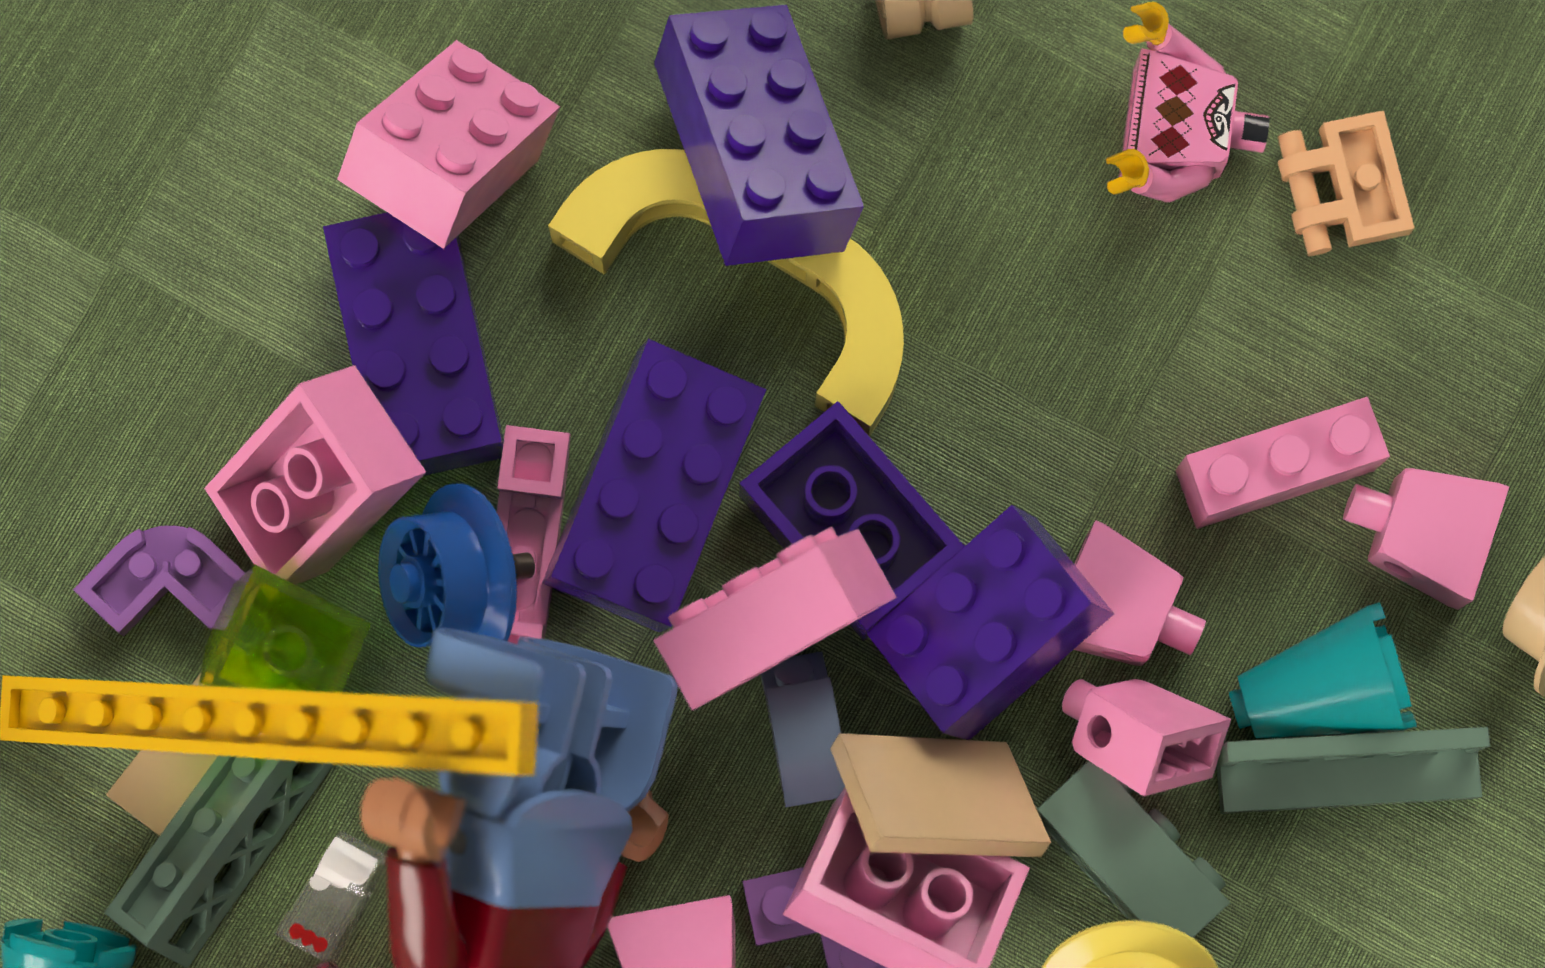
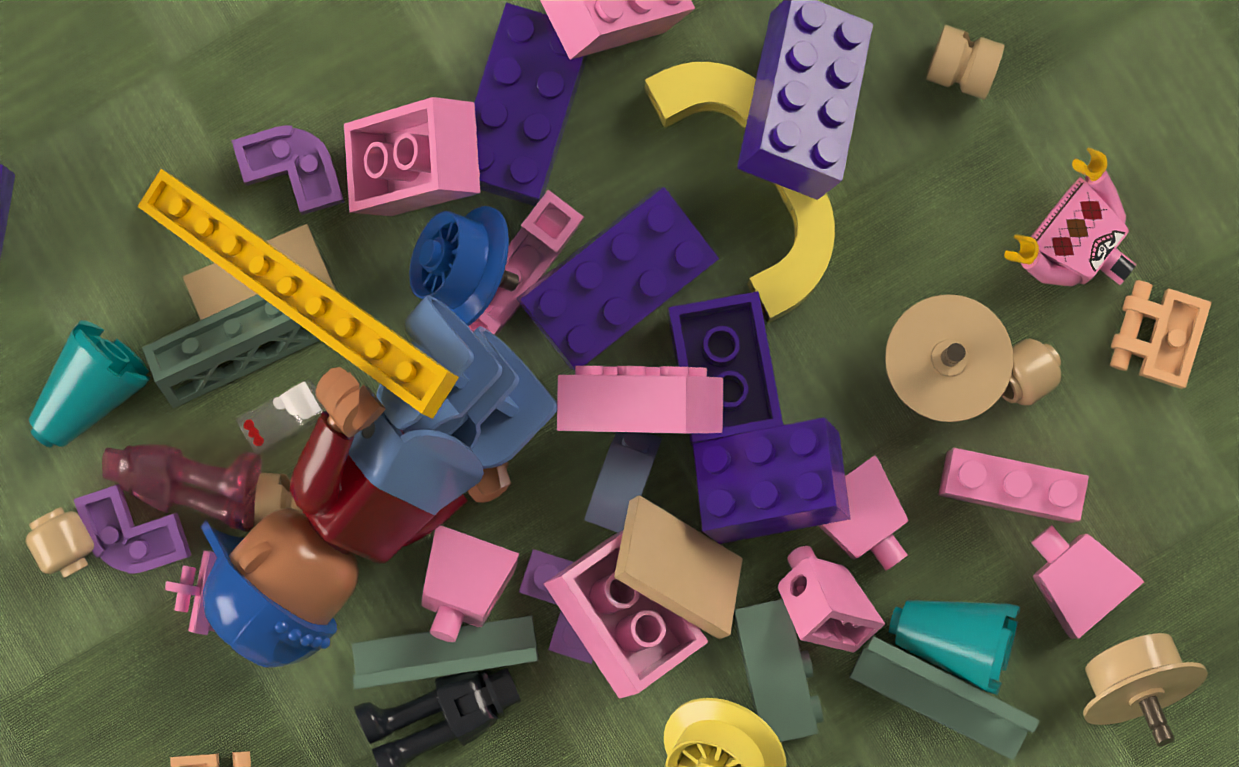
camera: 30 degrees right, 5 degrees up
clear neon green slope [199,565,371,693] -> none
none -> tan piece [885,295,1013,422]
none -> tan head [1002,338,1061,406]

